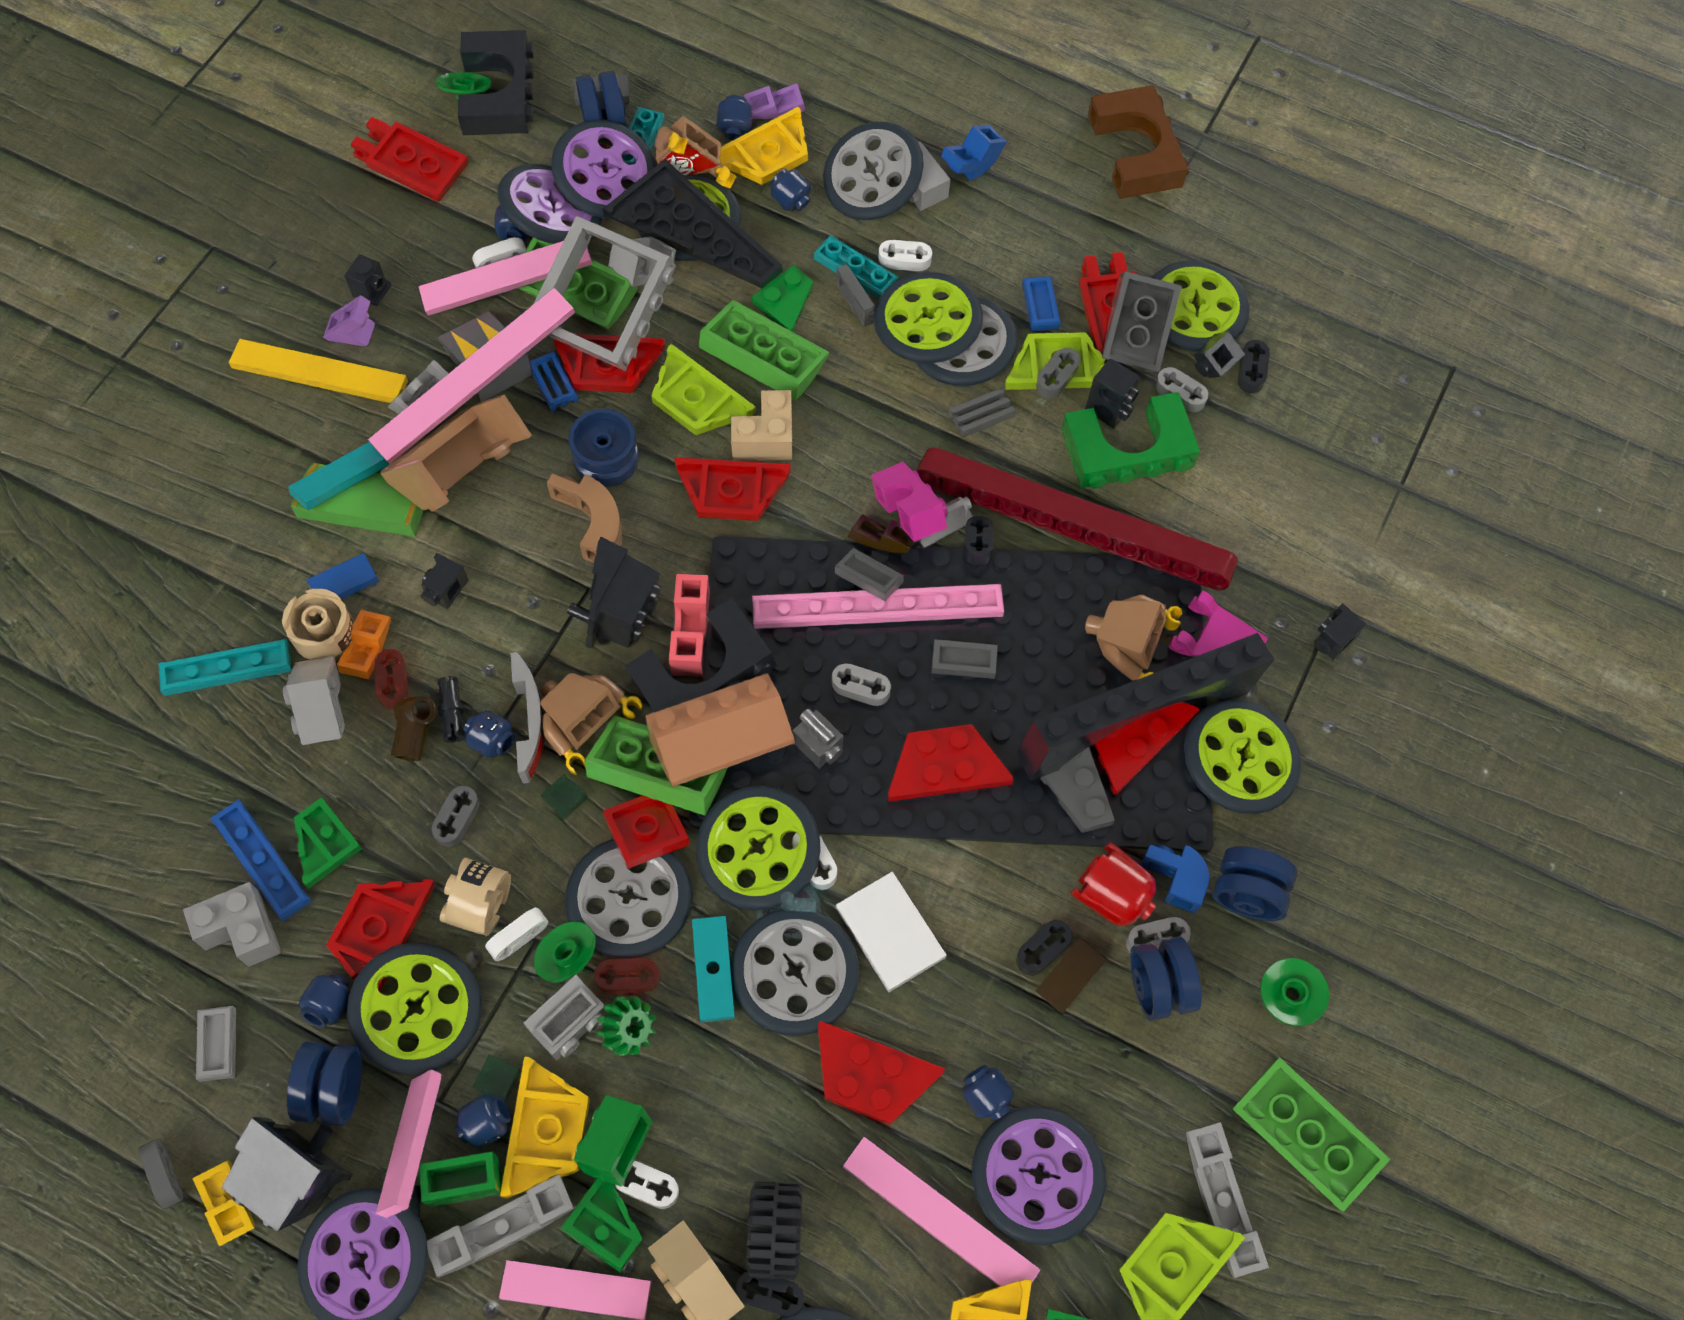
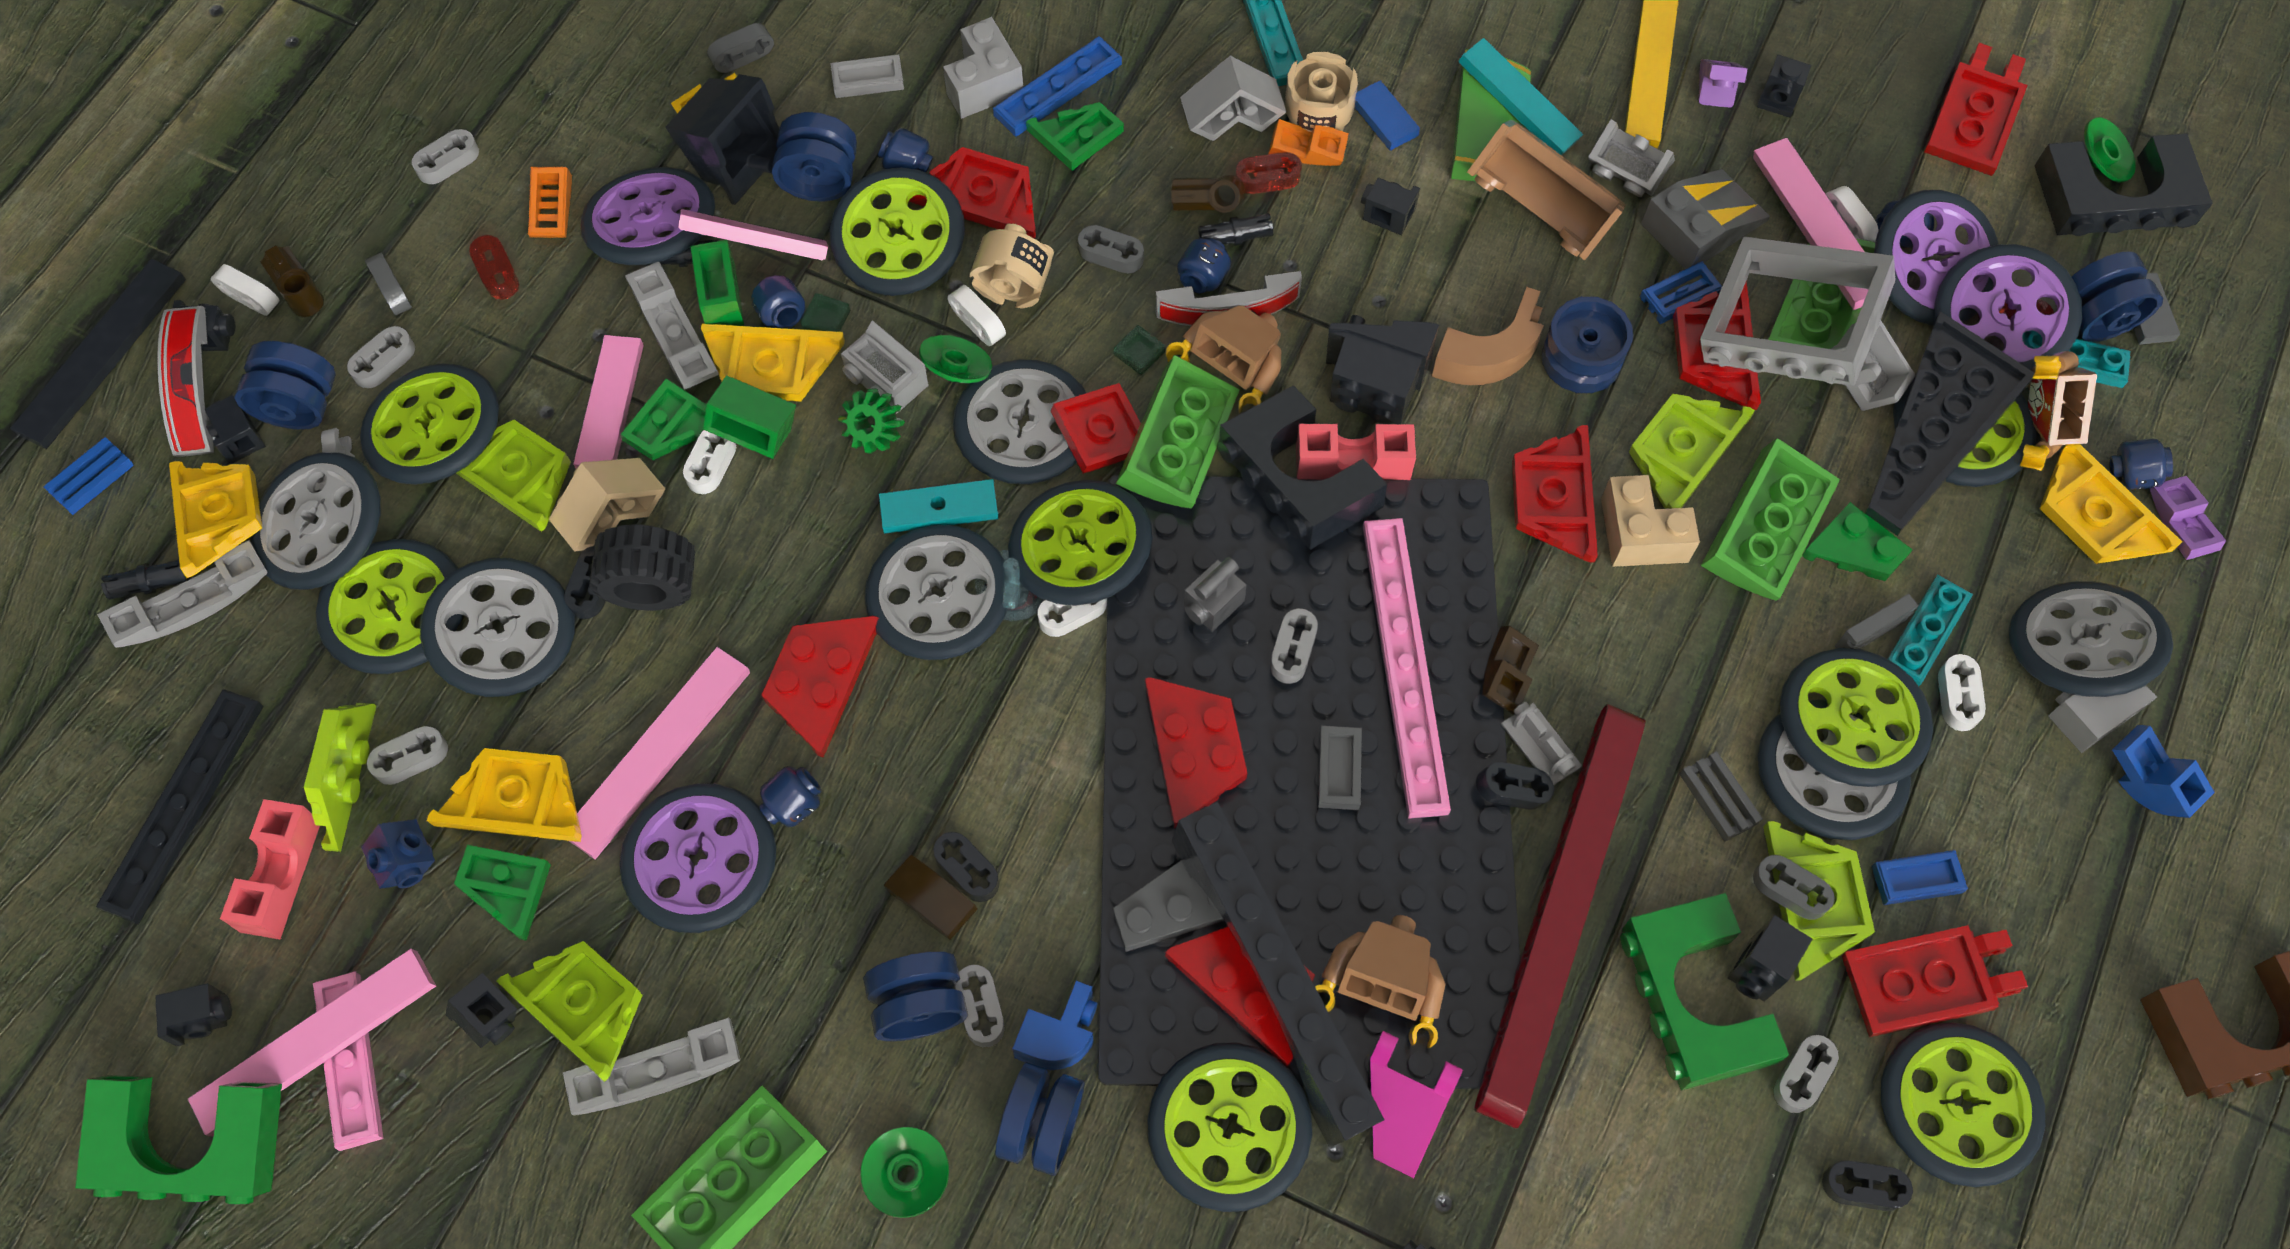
camera: 90 degrees right, 0 degrees up
bright pink tile [368,288,575,464] -> none
clear red beam [594,958,661,994] -> none
nougat slope [645,673,795,787] -> none
dark blue head [770,168,811,211] -> none
dark grey tile [835,548,904,601] -> none
white tile [836,872,947,992] -> none
dark pink arch [871,462,948,542] -> none
red cylinder [1070,841,1156,927] -> none
dark grey slope [1102,271,1182,372] -> none
brick [1193,331,1245,378] -> none

